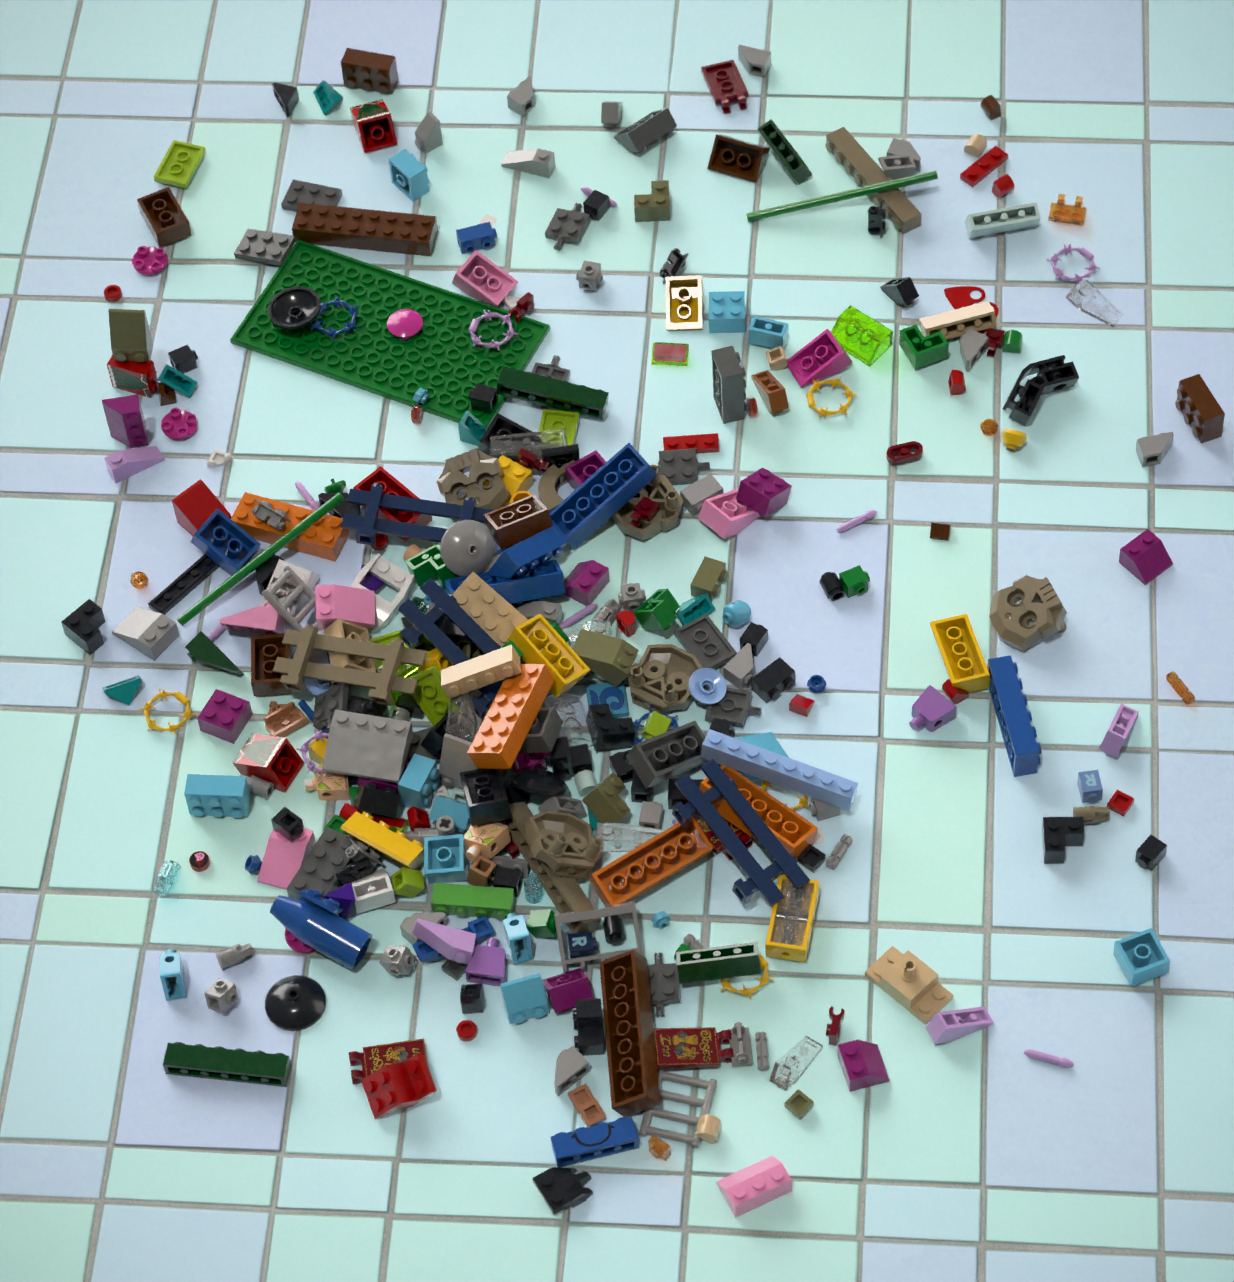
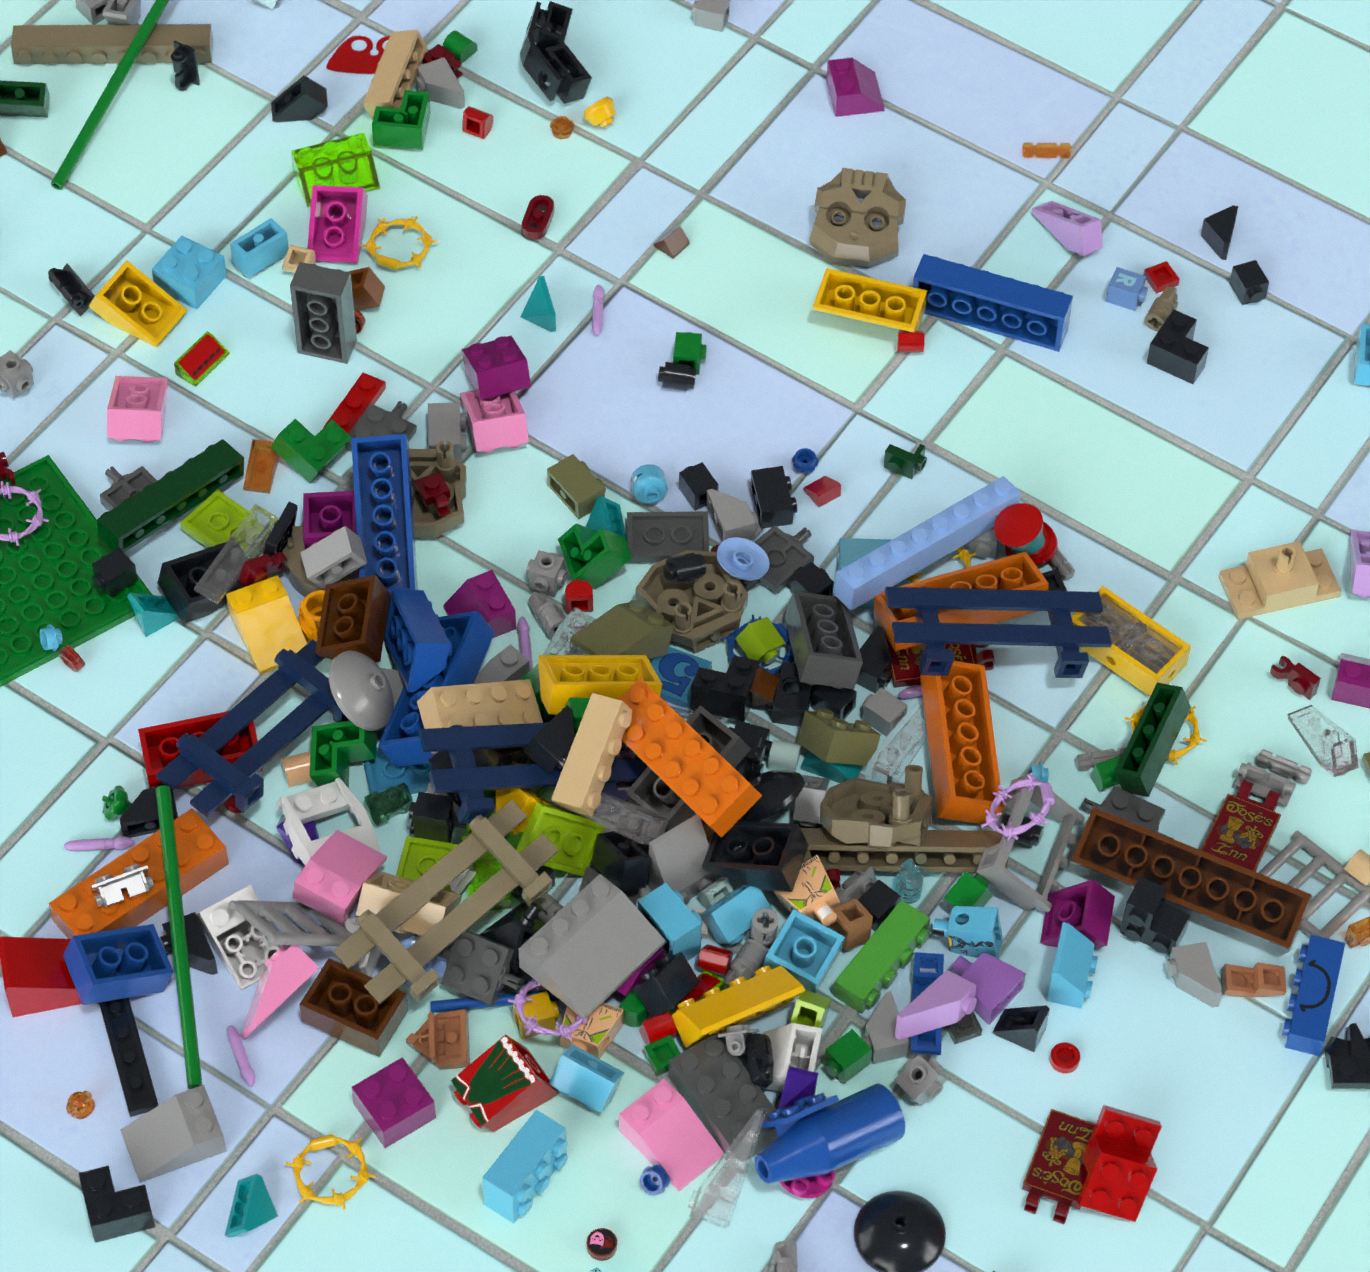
camera: 65 degrees left, 0 degrees up
dark green slope [185,631,244,676] -> none
light grey hinge [240,774,274,799] -> none
black brick [271,807,304,841] -> none
dark tan brick [436,448,512,521] -> none
dark blue brick [567,931,598,958] -> none
medium lavender torso [909,685,957,732] -> none
none -> bright pink slope [107,376,168,442]
none -> clear orange slope [243,439,279,494]
none -> green brick [270,419,352,483]
none -> light grey brick [300,526,367,589]
none -> teal slope [520,276,556,332]
none -> black slope [524,705,575,775]
none -> medium azure brick [549,1044,624,1113]
none -> black brick [663,553,706,585]
none -> clear slope [688,1108,768,1228]
none -> reddish brown slope [750,668,779,706]
none -> green brick [824,1029,872,1083]
none -> dark green bracket [884,444,927,480]
none -> lavender piece [981,772,1055,842]
none -> red hat [994,503,1058,566]
none -> black slope [1201,205,1239,260]

